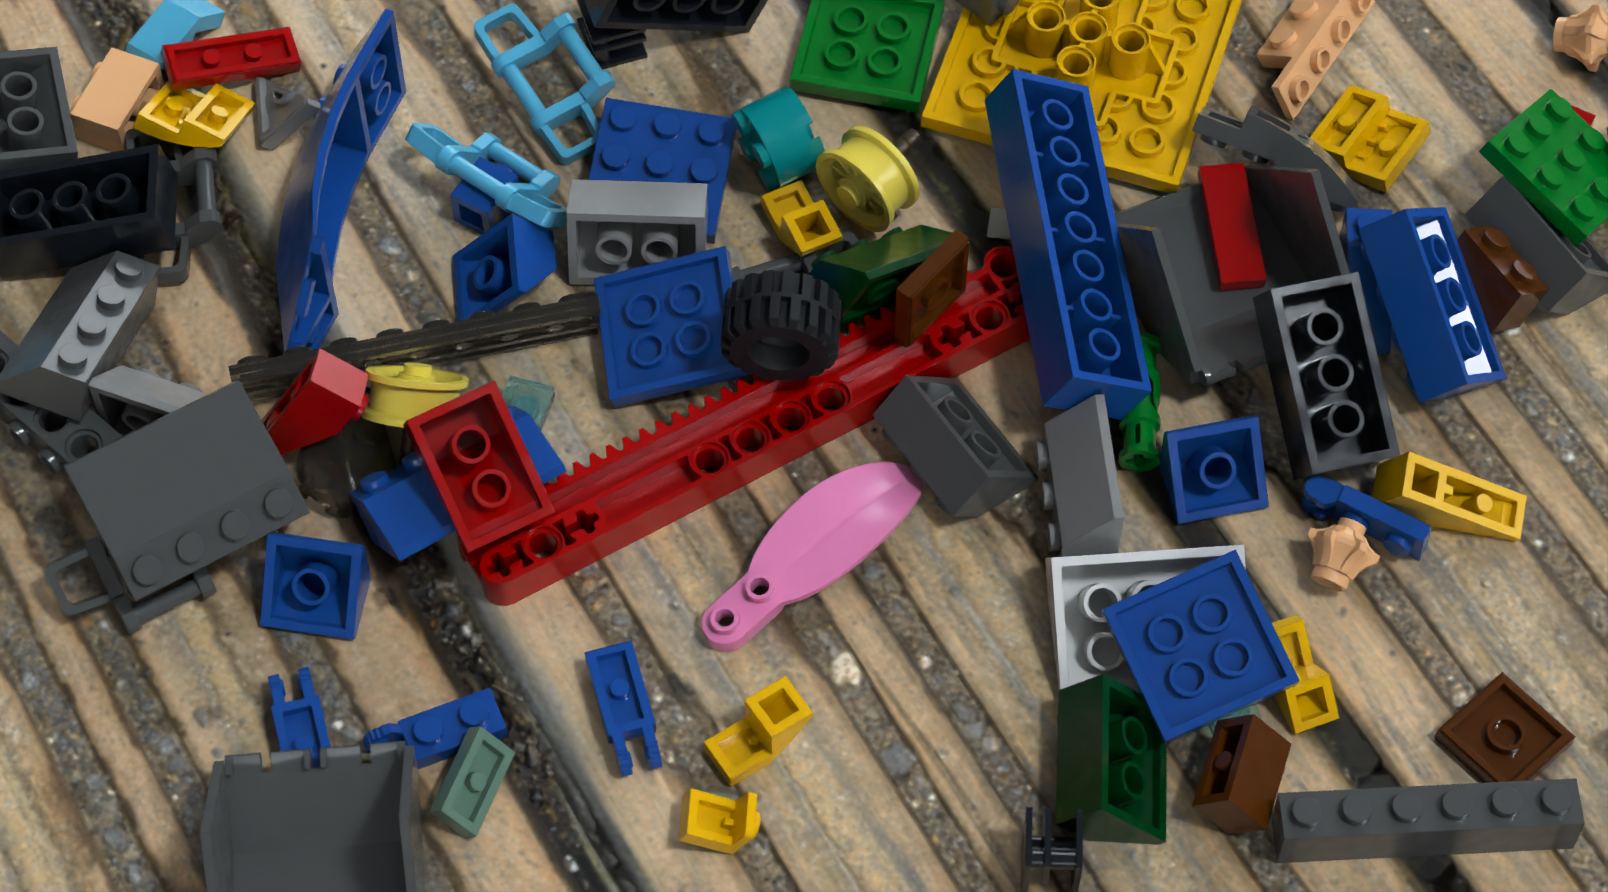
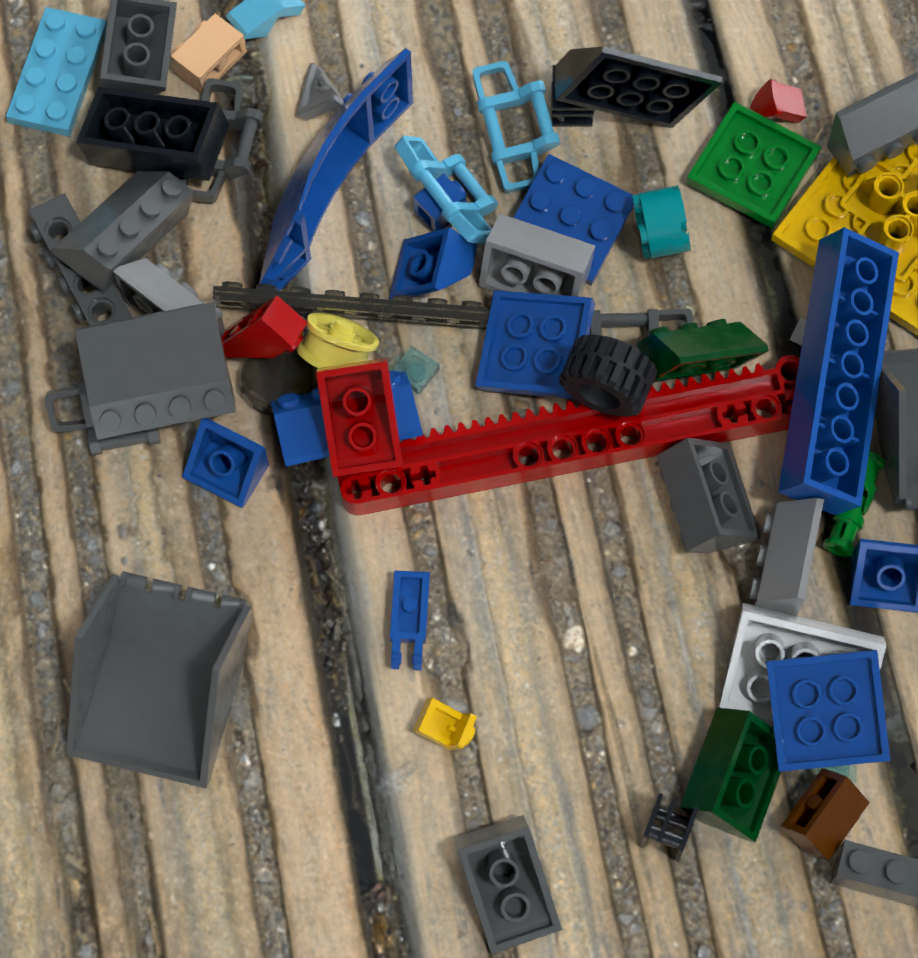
camera: 20 degrees right, 10 degrees up
yellow slope [133,80,255,148] -> none
red tile [160,27,302,91] -> none
blue hinge [268,667,331,768] -> none
blue hinge [362,688,508,769] -> none
sand green plate [429,726,515,838] -> none
bright pink plant [702,462,923,652] -> none
yellow slope [704,676,813,787] -> none
yellow slope [760,180,843,257] -> none
light yellow wheel [816,126,922,232] -> none
reddish brown tile [894,229,969,348] -> none
yellow slope [1272,615,1339,734] -> none

